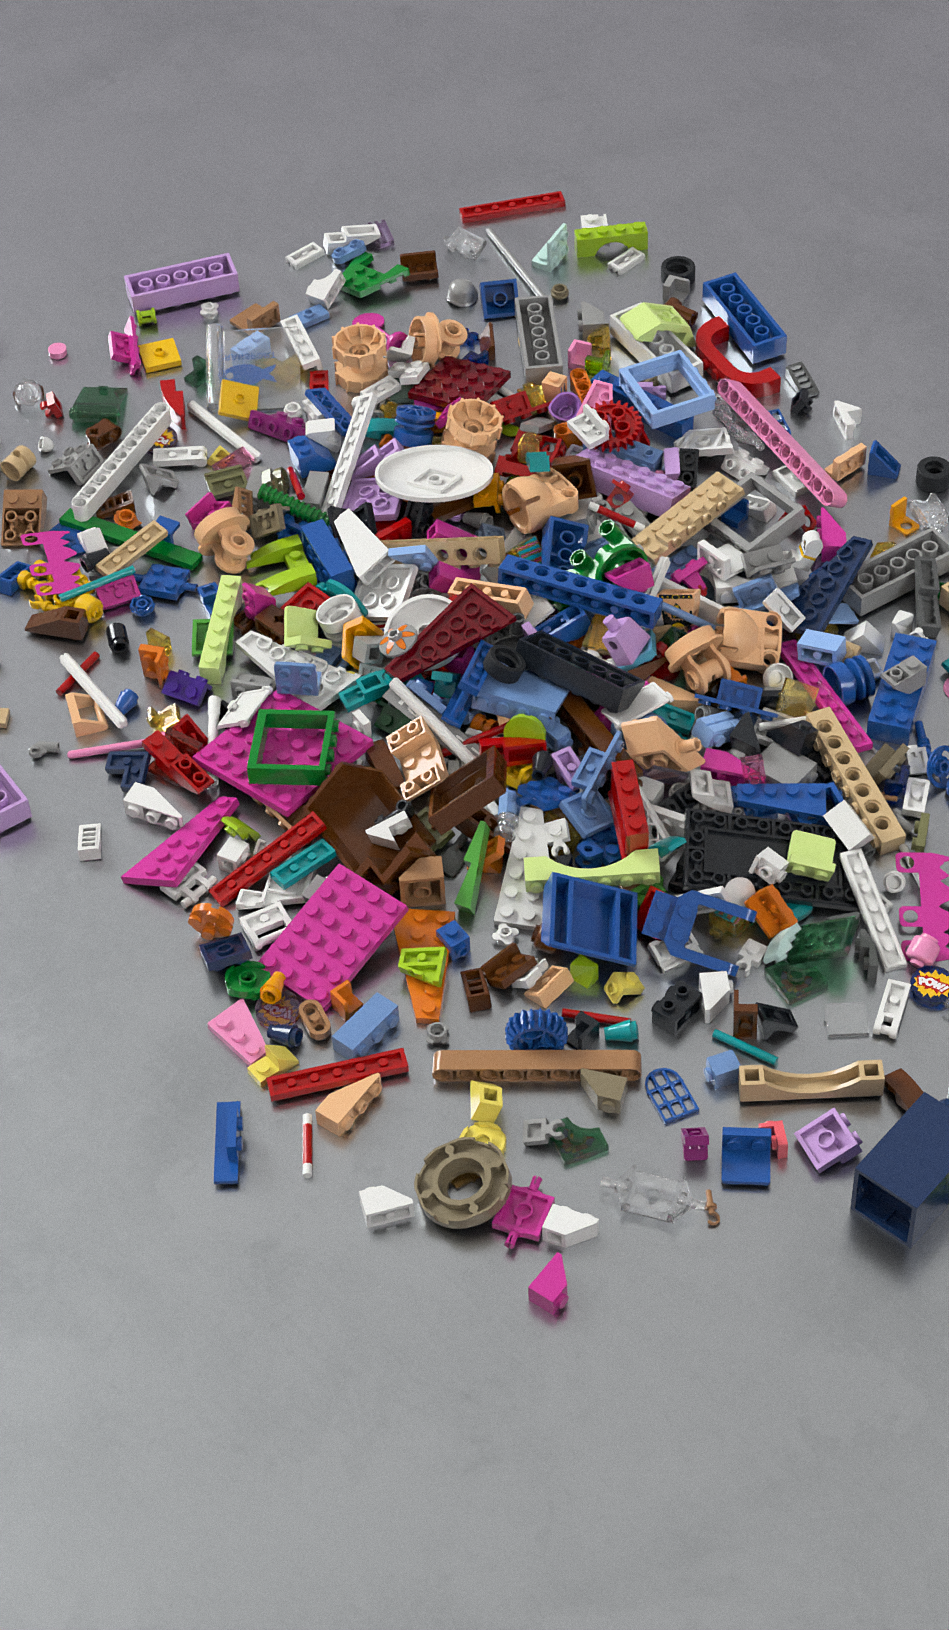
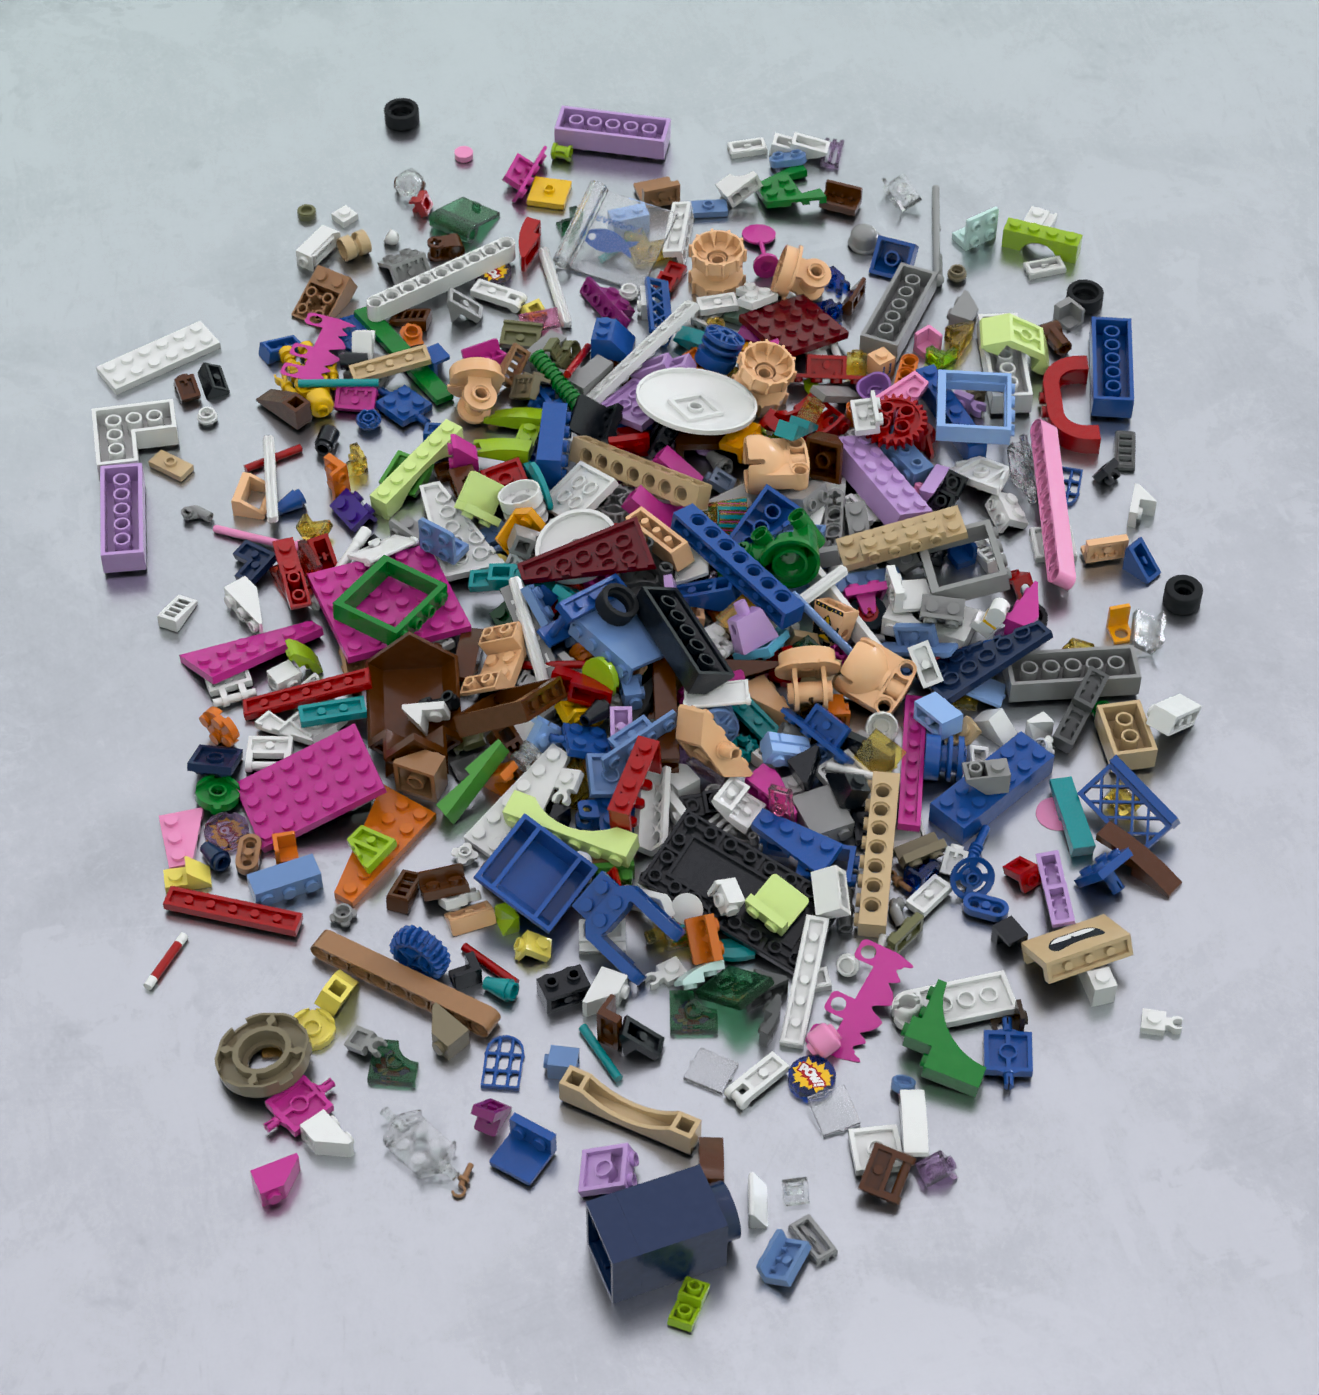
camera: 25 degrees right, 0 degrees up
white plate [200,302,219,319] -> none
blue bracket [214,1101,244,1184] -> none
yellow plate [218,379,259,421] -> none
light orange cone [260,971,286,1004] -> none
white slope [305,418,341,453] -> none
light nougat slope [315,1073,382,1137] -> none
white slope [334,508,396,586] -> none
white bracket [351,709,372,739] -> none
white slope [359,1185,415,1228] -> none
light grey dish [379,624,418,658] -> none
white panel [384,335,415,363] -> none
light blue wing [388,545,439,571] -> none
blue bracket [436,920,471,961] -> none
red tile [459,191,566,224] -> none
red bar [588,501,645,532] -> none
dark pink slope [604,557,655,592] -> none
red bracket [606,479,634,510] -> none
teal slope [648,836,687,858] -> none
coral bracket [758,1120,788,1159] -> none

